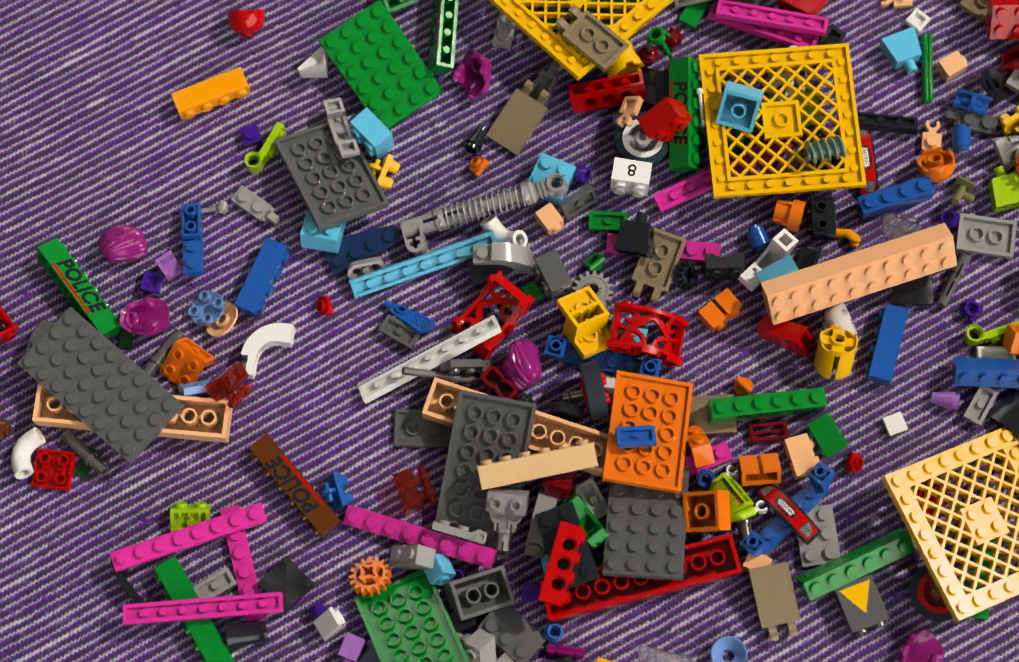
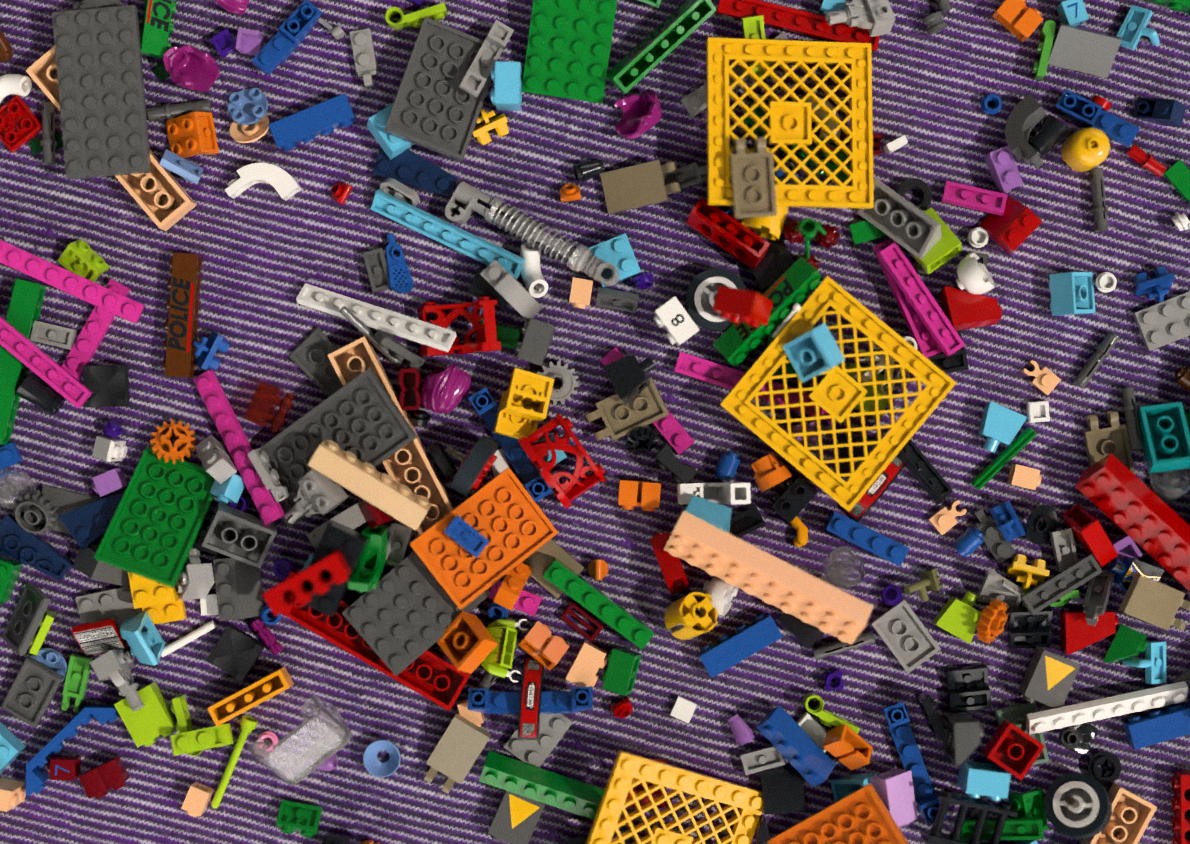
camera: 40 degrees right, 15 degrees up
clear red brick [205,361,252,408] -> none
green slope [582,252,606,271] -> none
green plate [589,211,627,232] -> none
light nougat plate [617,96,644,127] -> none
sand green piece [804,135,846,165] -> none
orange cylinder [917,147,955,183] -> none

